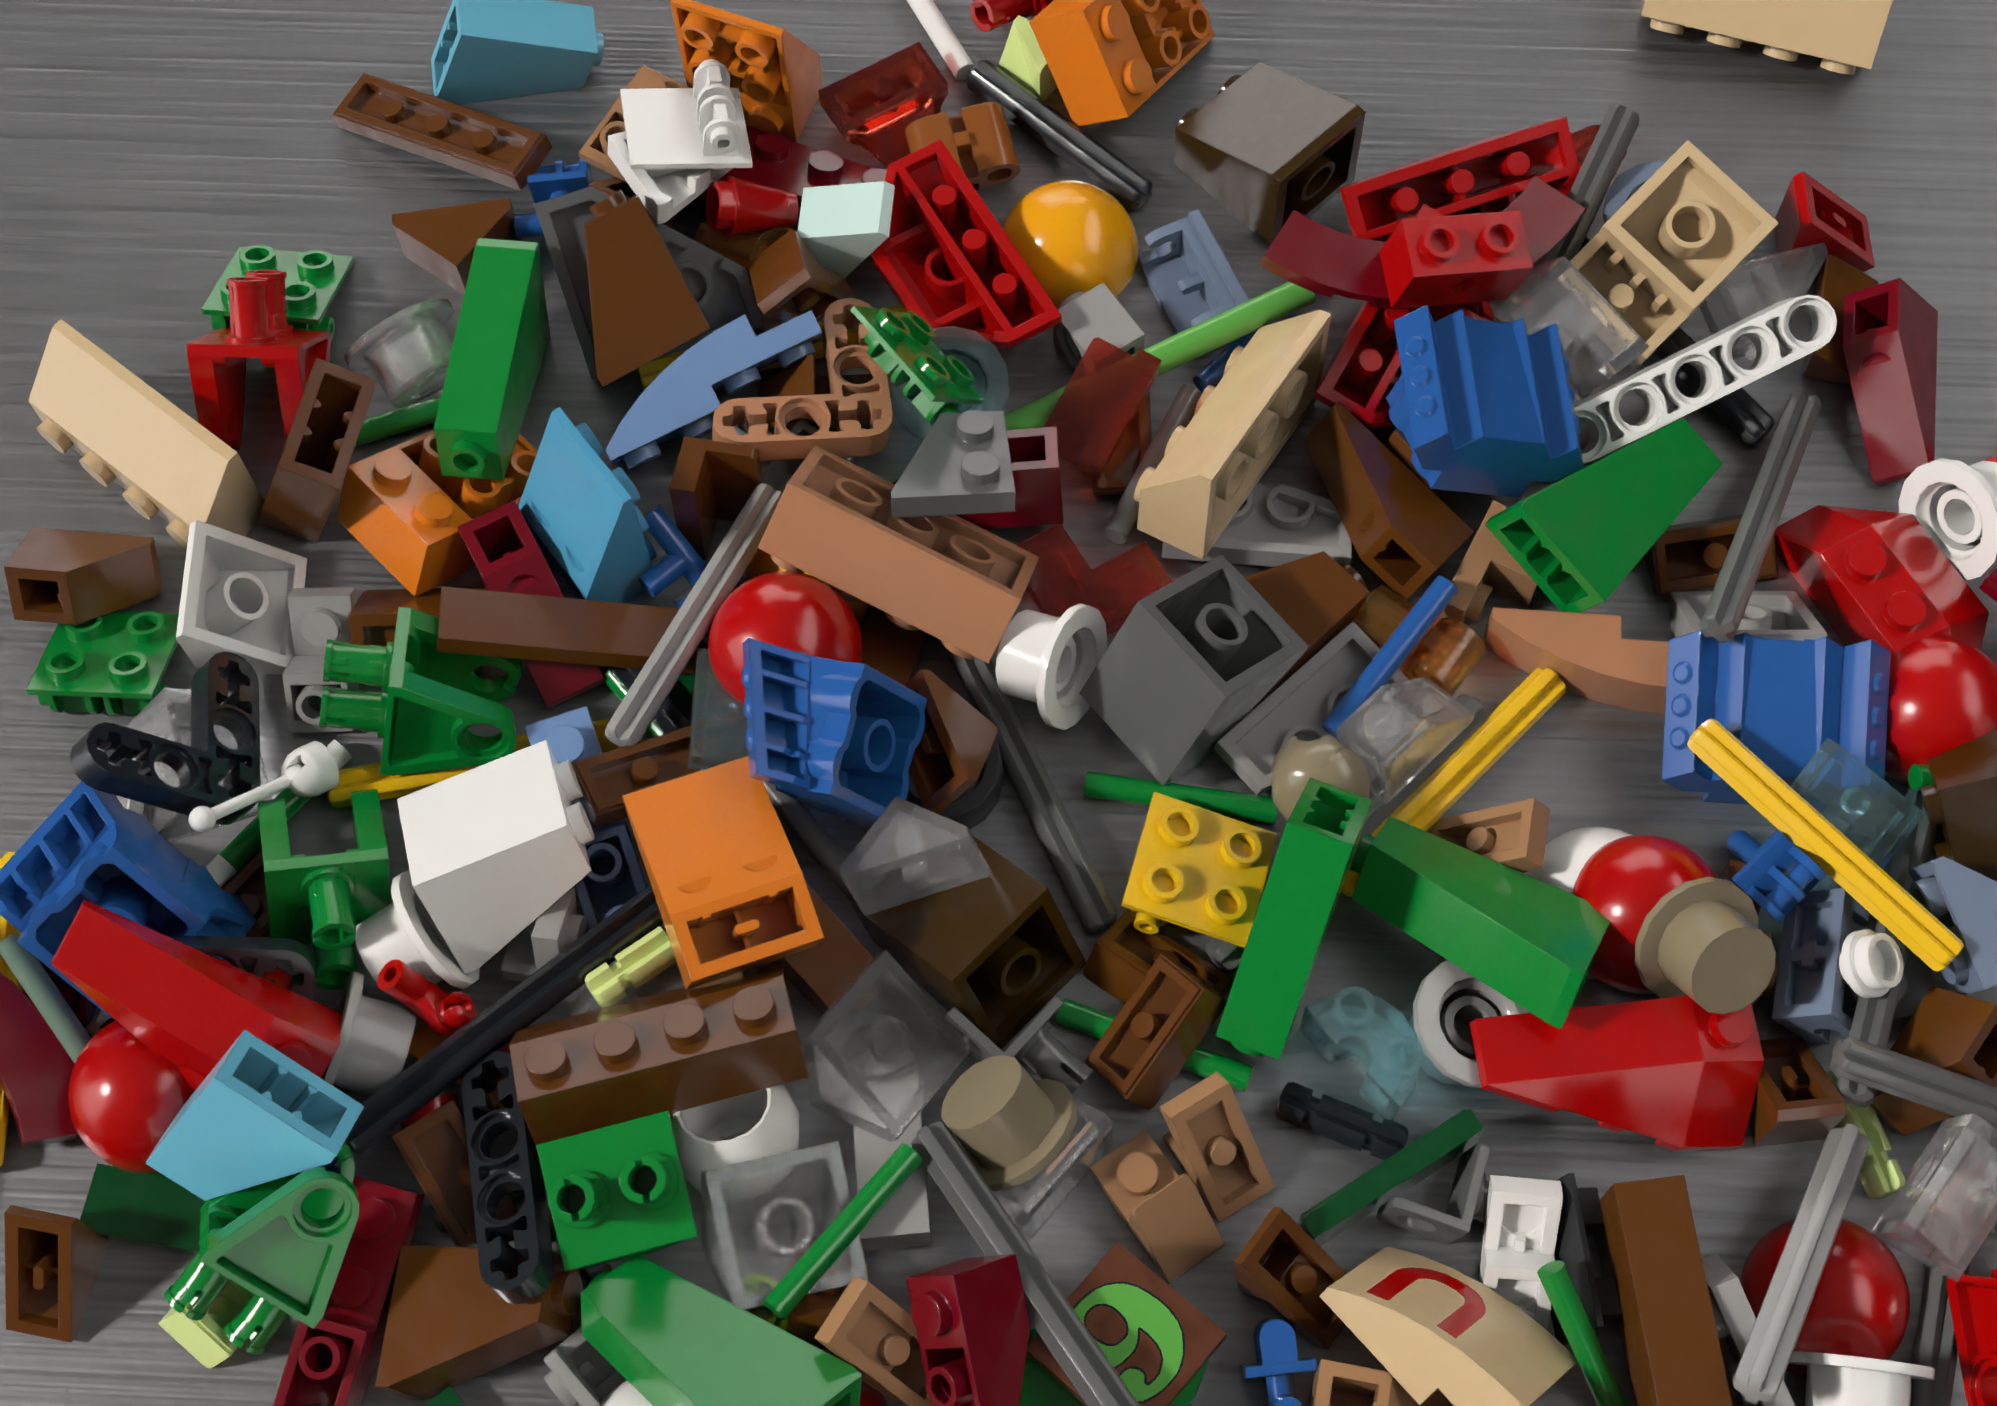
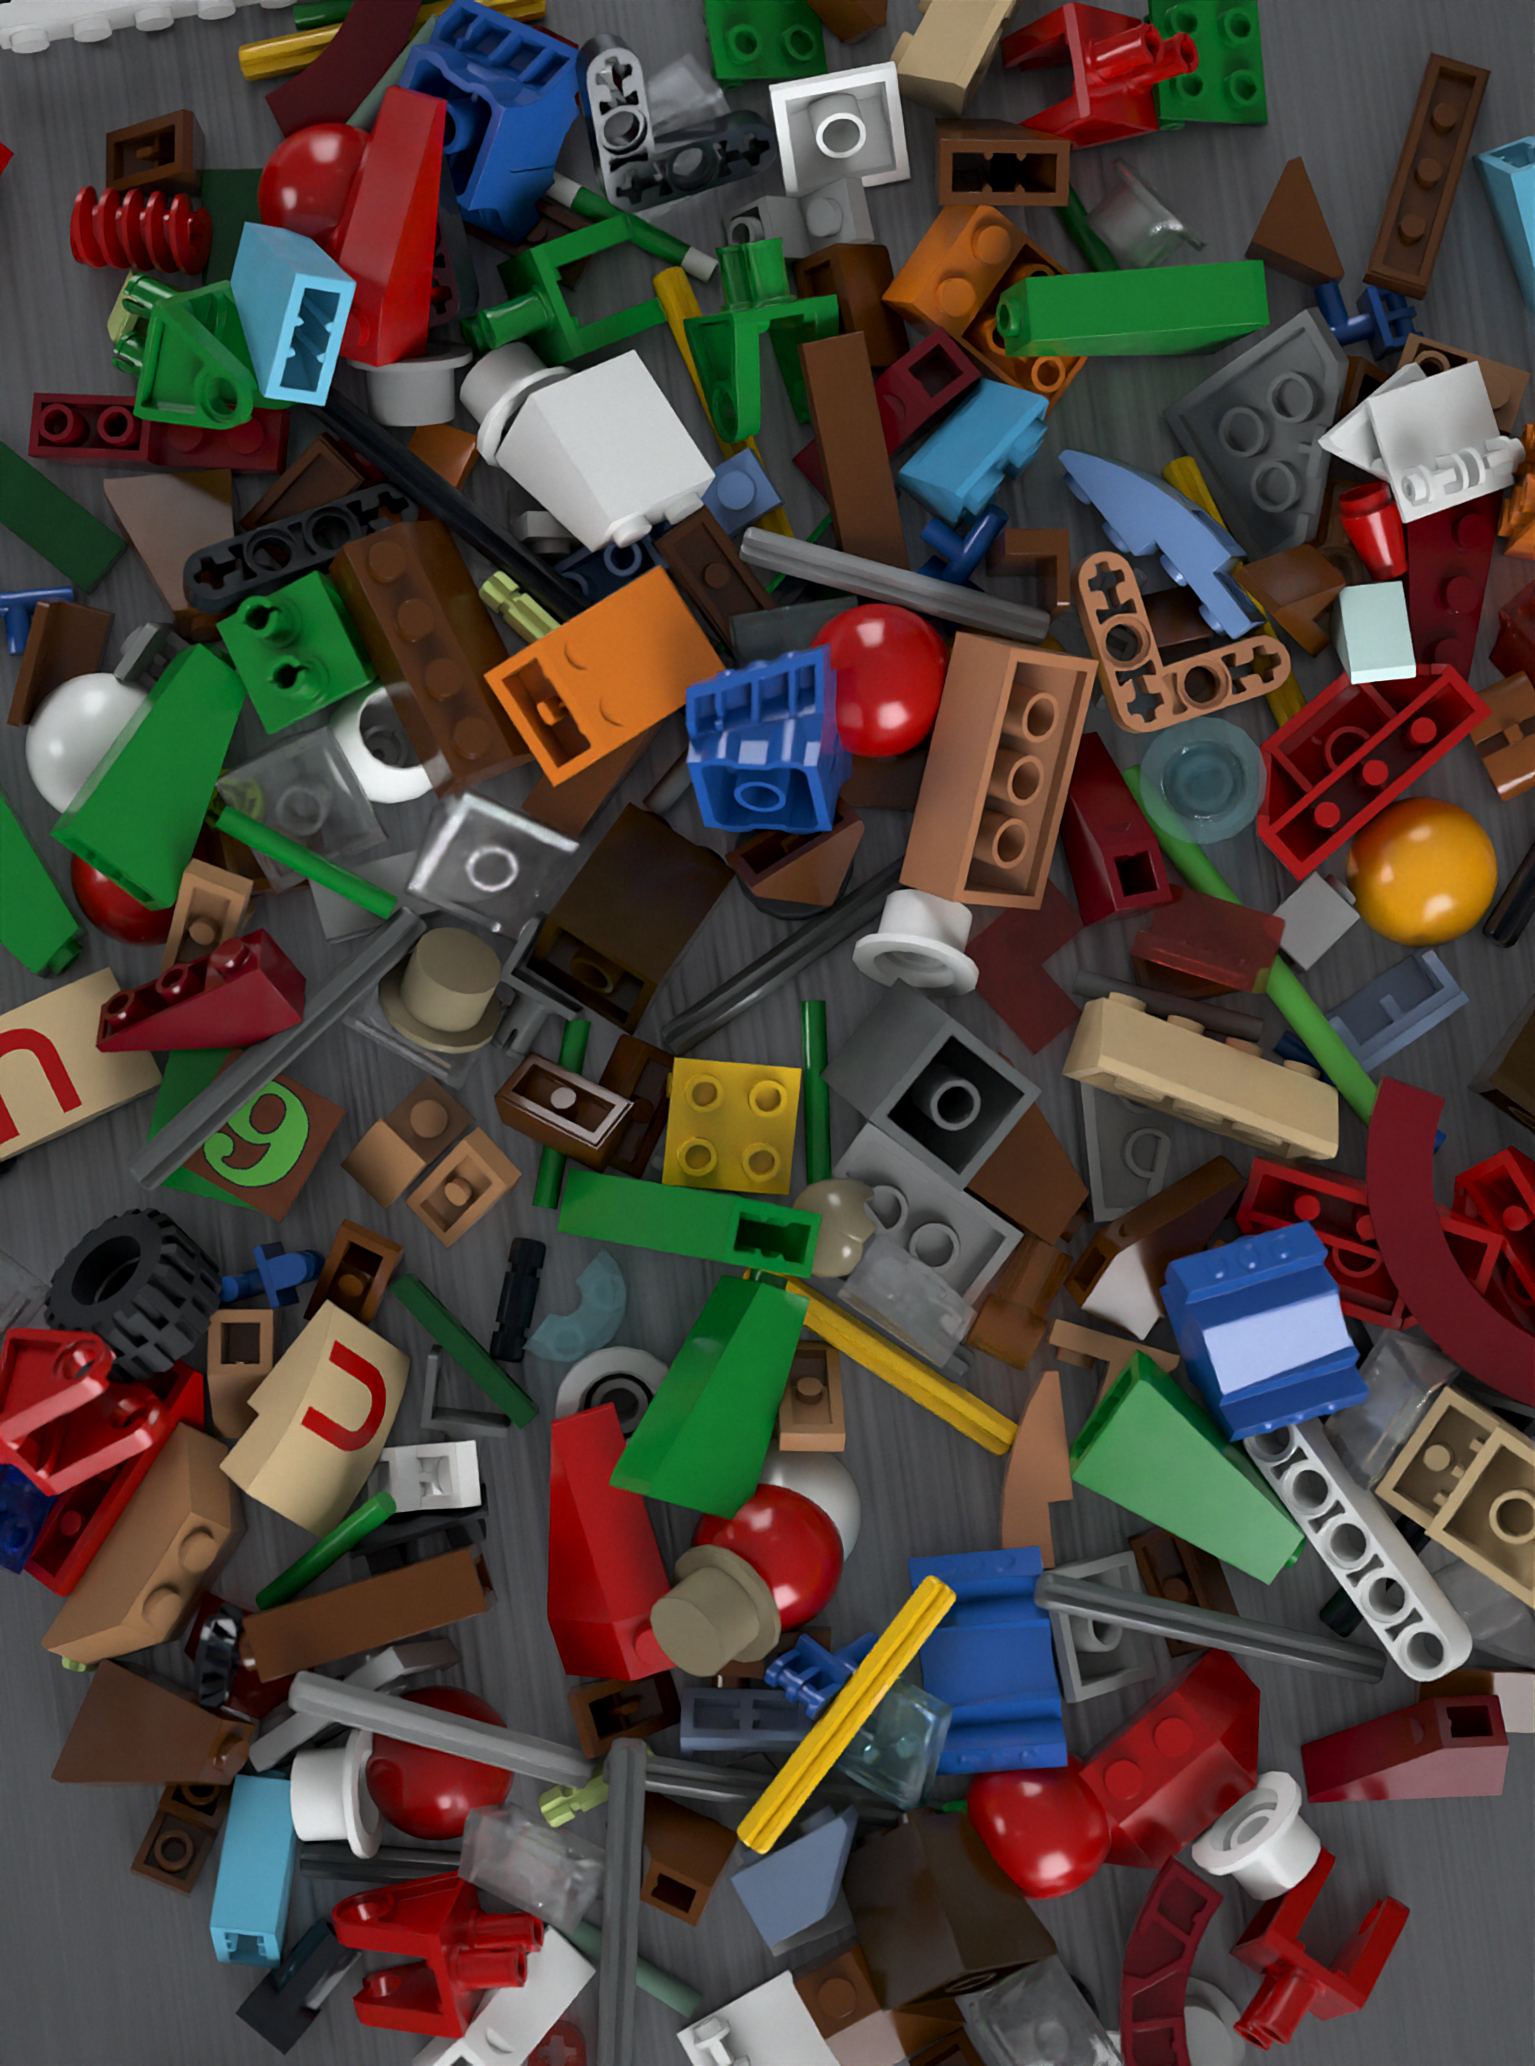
camera: 75 degrees right, 20 degrees up
white hinge [189,741,339,832] -> none
red arm [377,959,476,1036] -> none
reddish brown slope [584,190,711,387] -> none
clear slope [840,797,990,916] -> none
green hinge [850,306,985,426] -> none
dark grey wing [891,410,1016,518] -> none
blue bar [1322,576,1458,740] -> none
red brick [1379,210,1533,309] -> none
white plate [1839,929,1904,998] -> none
none -> red piece [70,185,212,276]

